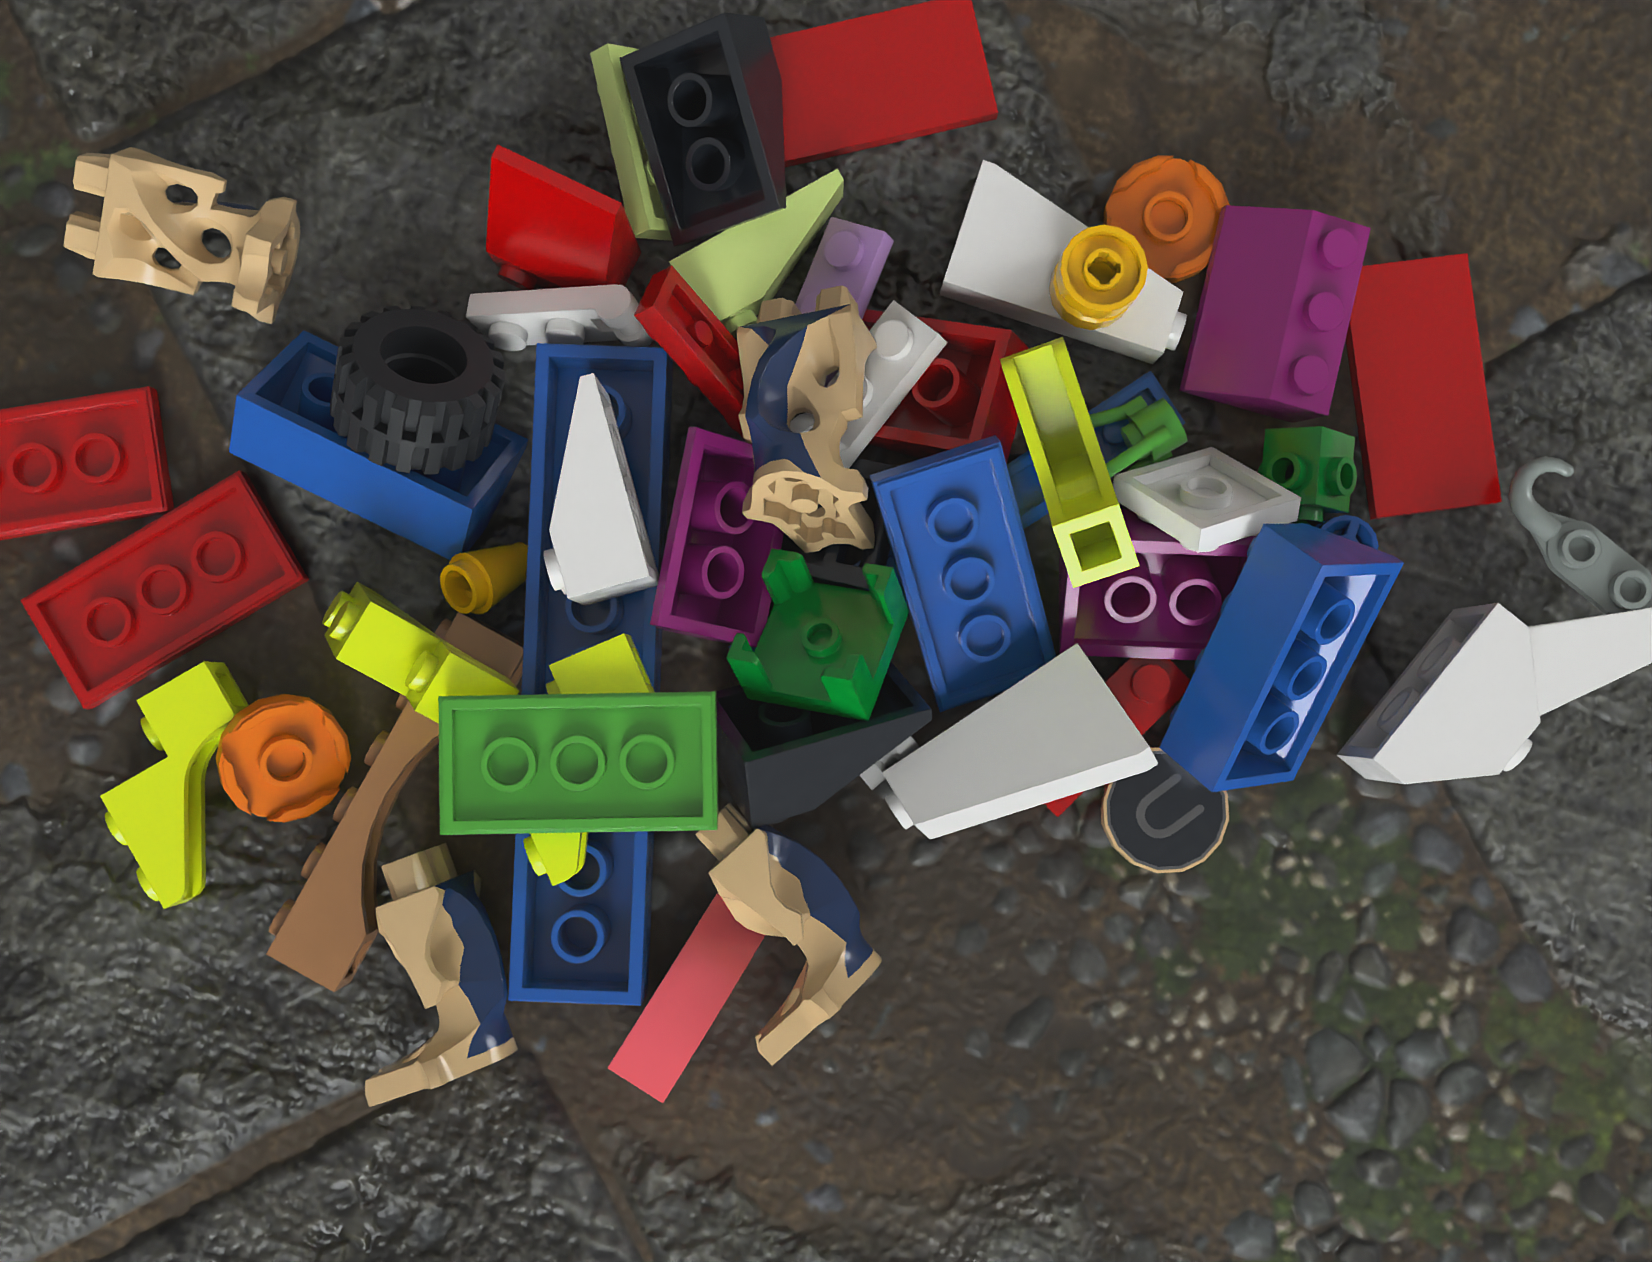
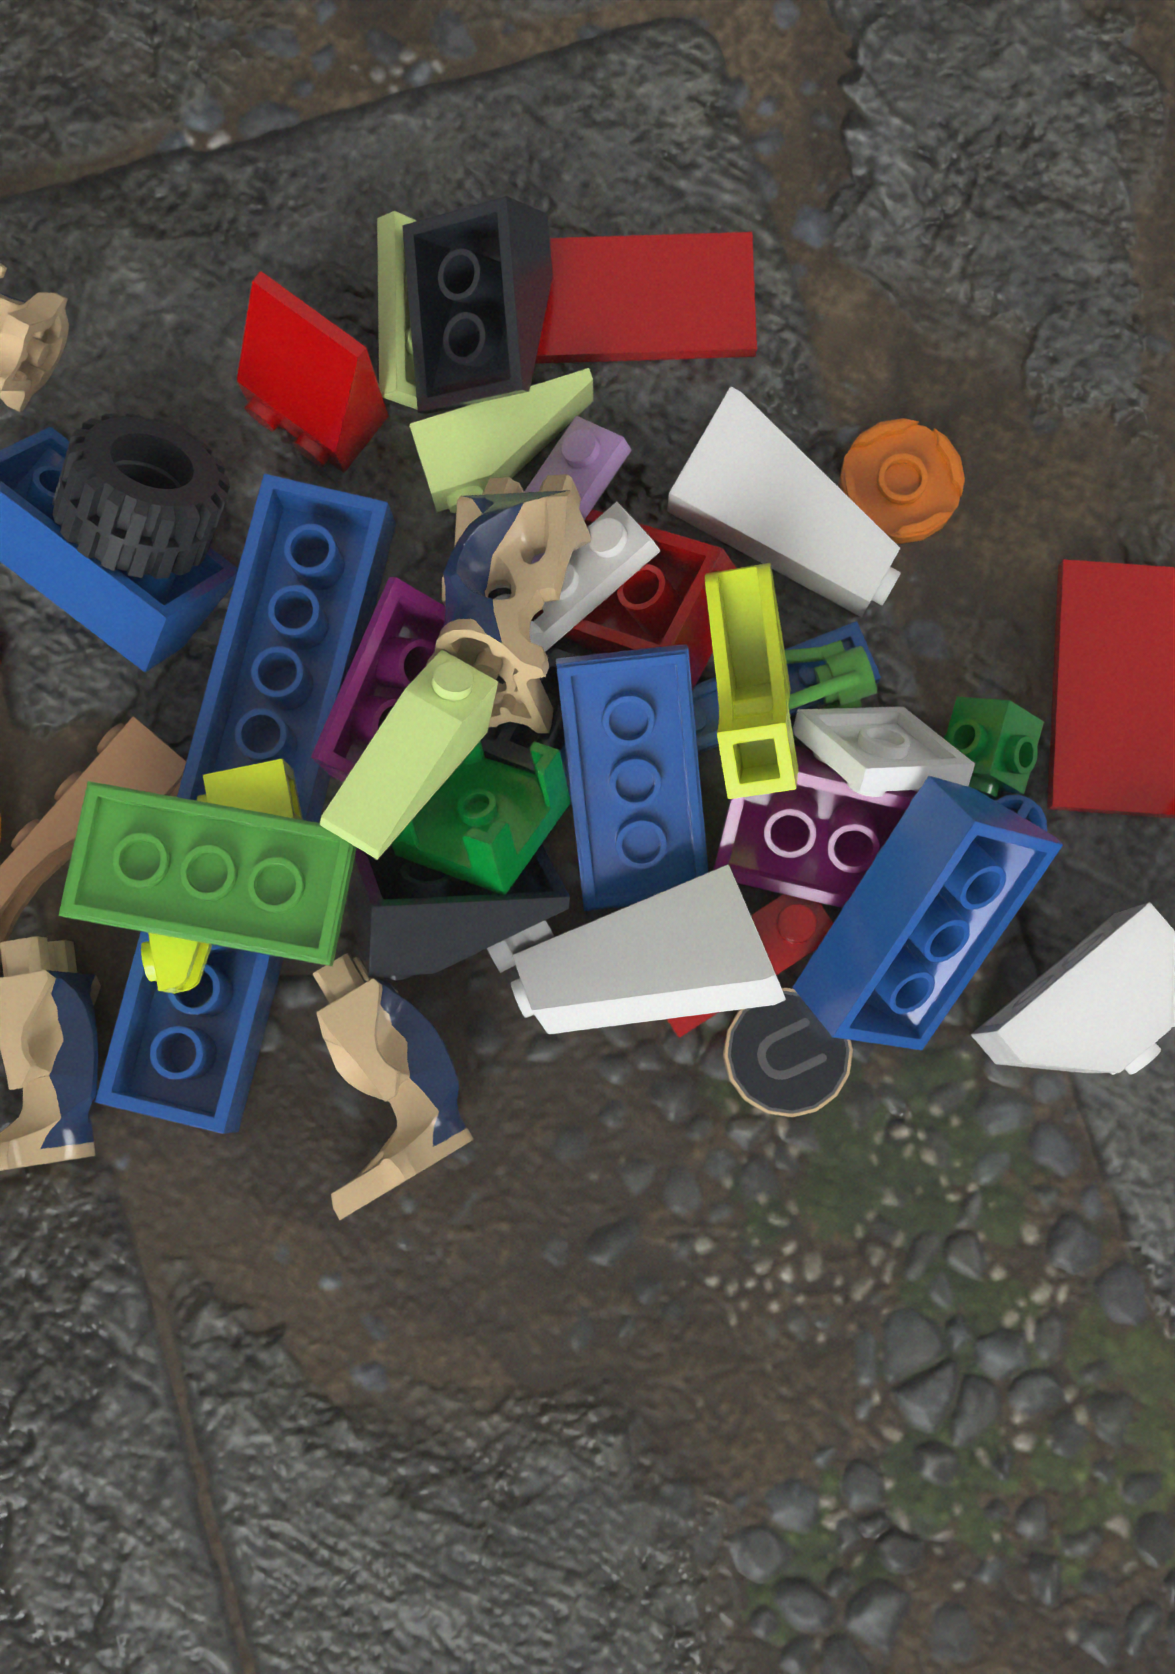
camera: 20 degrees right, 5 degrees down
neon yellow arch [322,582,519,724] -> none
yellow cone [440,542,528,614] -> none
white plate [466,284,653,351] -> none
white slope [544,373,659,606] -> none
coral slope [608,892,766,1103] -> none
red plate [634,265,745,440] -> none
yellow wheel [1049,225,1148,330] -> none
magenta slope [1179,205,1371,423] -> none
none -> yellowish green slope [320,649,498,860]

